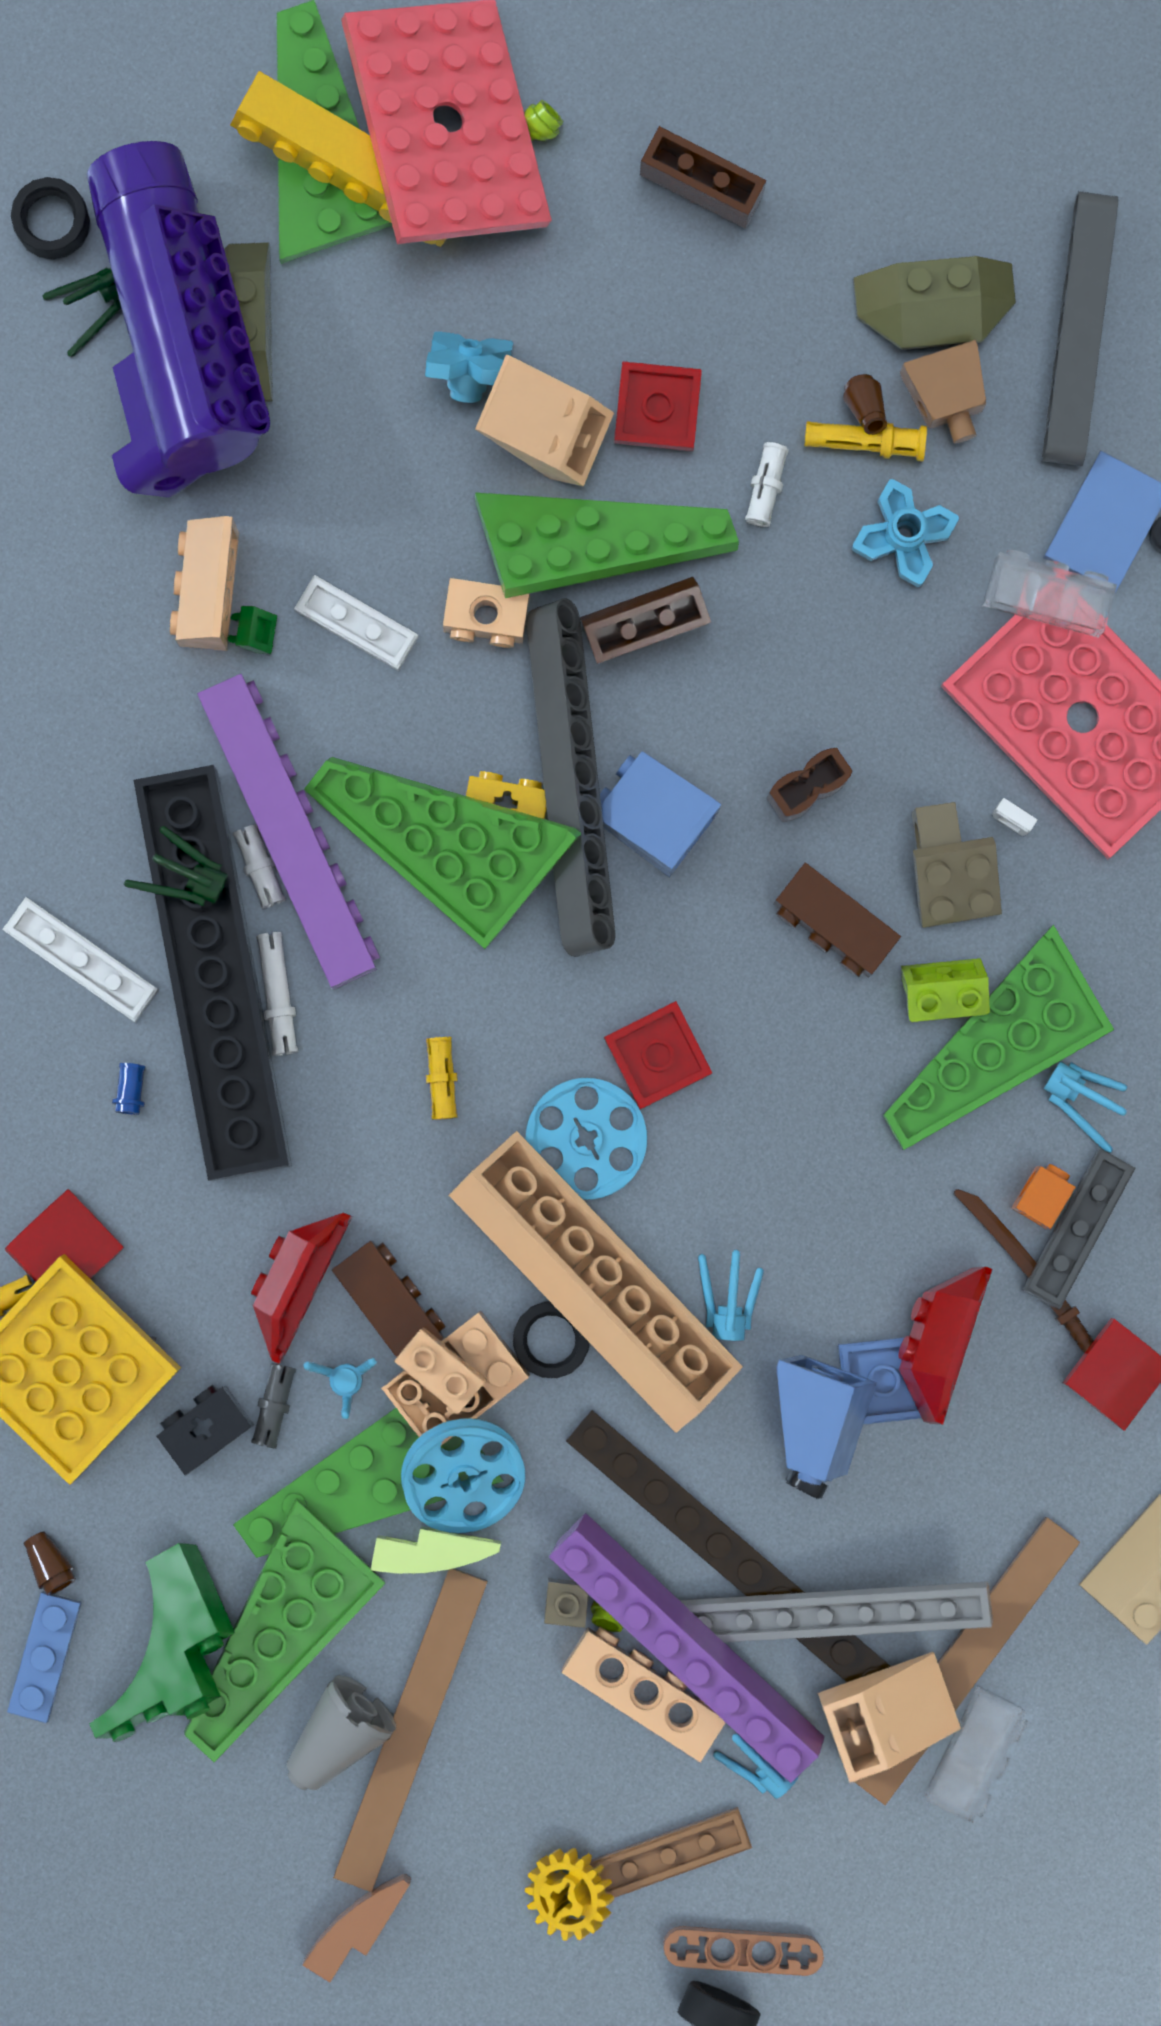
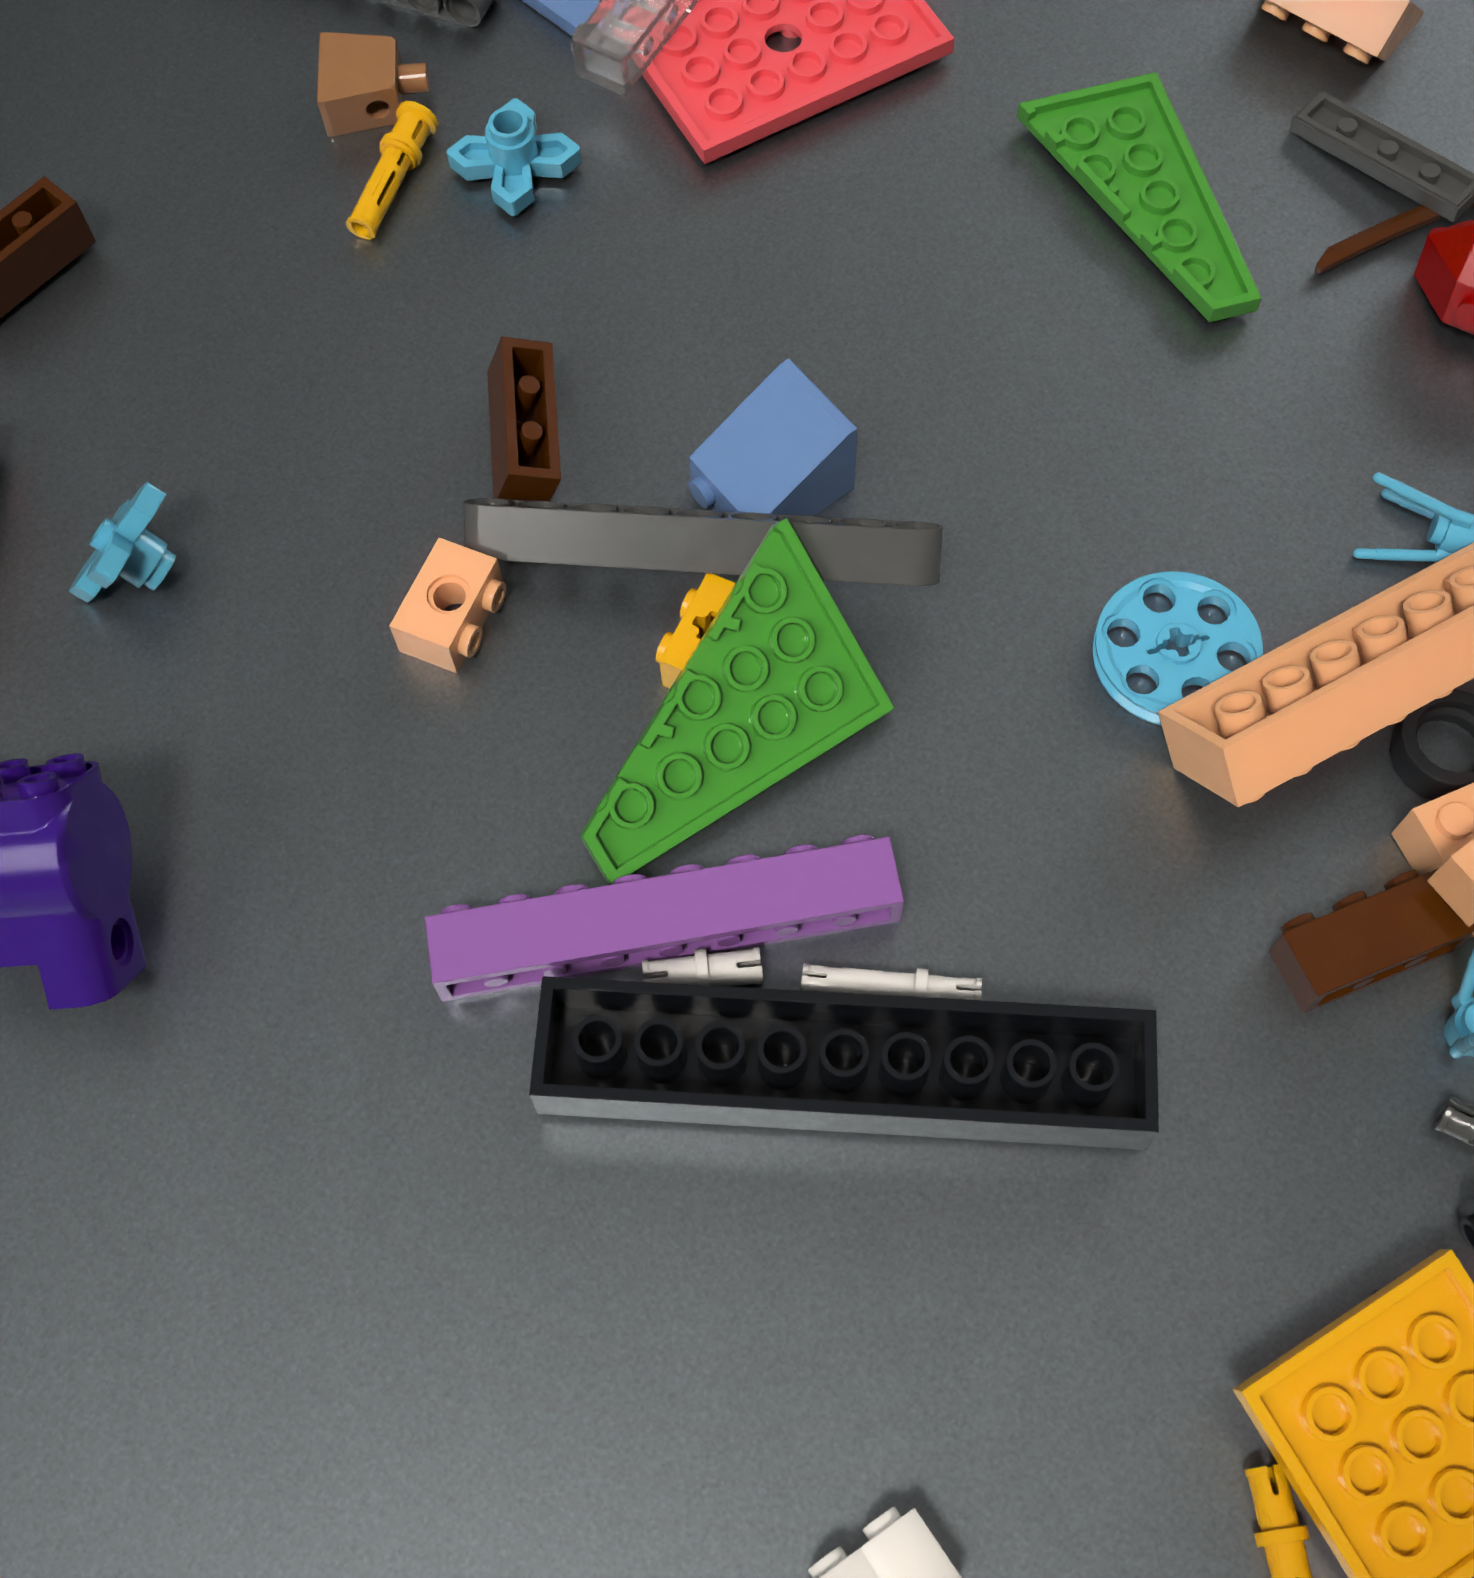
camera: 65 degrees left, 20 degrees down
white tile [2,897,159,1023] -> none
red slope [4,1189,124,1282] -> none
blue pin [112,1063,146,1115] -> none
dark green plant [124,826,228,906] -> none
light nougat slope [170,516,239,651] -> none
green tile [227,606,277,655] -> none
red wedge [251,1212,353,1364] -> none
white tile [294,575,419,671] -> none
yellow pin [425,1037,458,1120] -> none
light nougat slope [475,355,614,486] -> none
bright green wing [475,492,739,598] -> none
red plate [604,1001,712,1110] -> none
red plate [614,361,702,451] -> none
white pin [745,442,789,527] -> none
reddish brown brick [767,748,853,822] -> none
reddish brown brick [773,862,902,978] -> none
reddish brown cone [843,374,887,435] -> none
olive wedge [853,256,1016,350] -> none
lime bracket [901,958,990,1022] -> none
dark tan brick [911,802,962,849] -> none
dark tan plate [913,837,1002,928] -> none
white tile [992,798,1038,836] -> none
orange brick [1011,1164,1076,1229] -> none
medium azure plant [1044,1061,1127,1153] -> none

